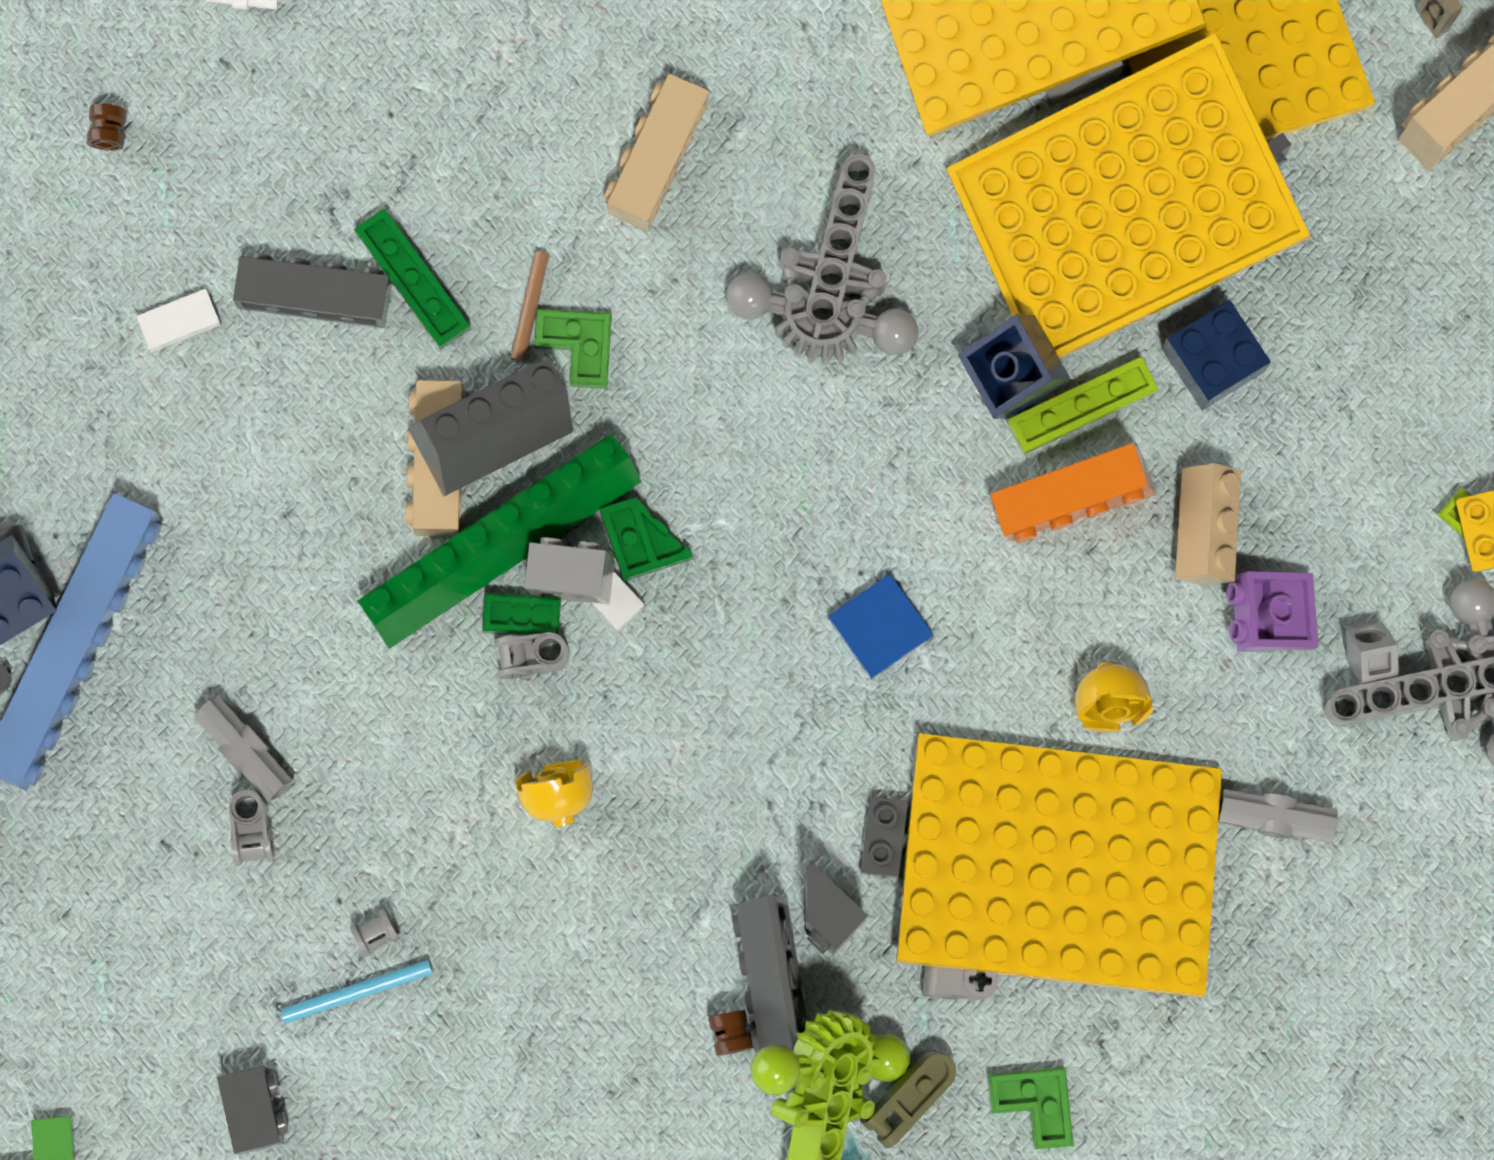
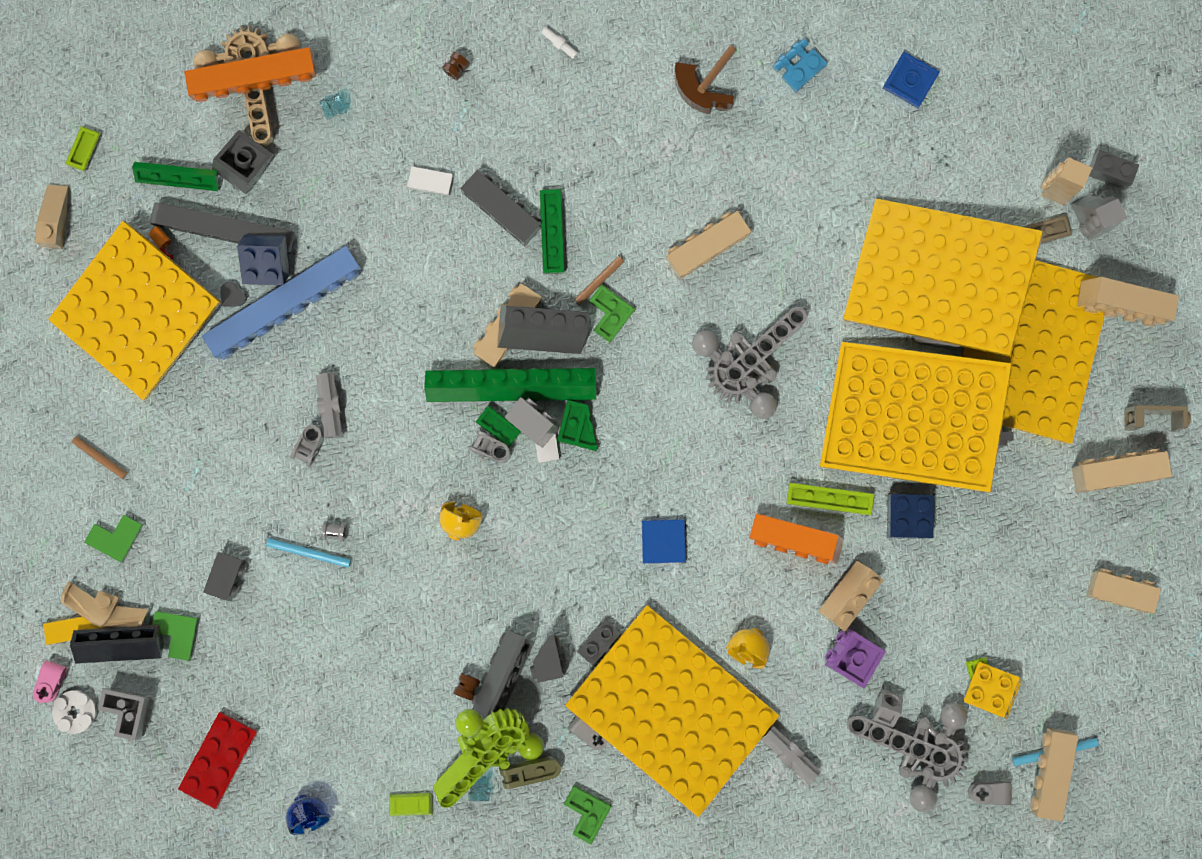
camera: 40 degrees right, 5 degrees up
brick [958,314,1071,419] -> none

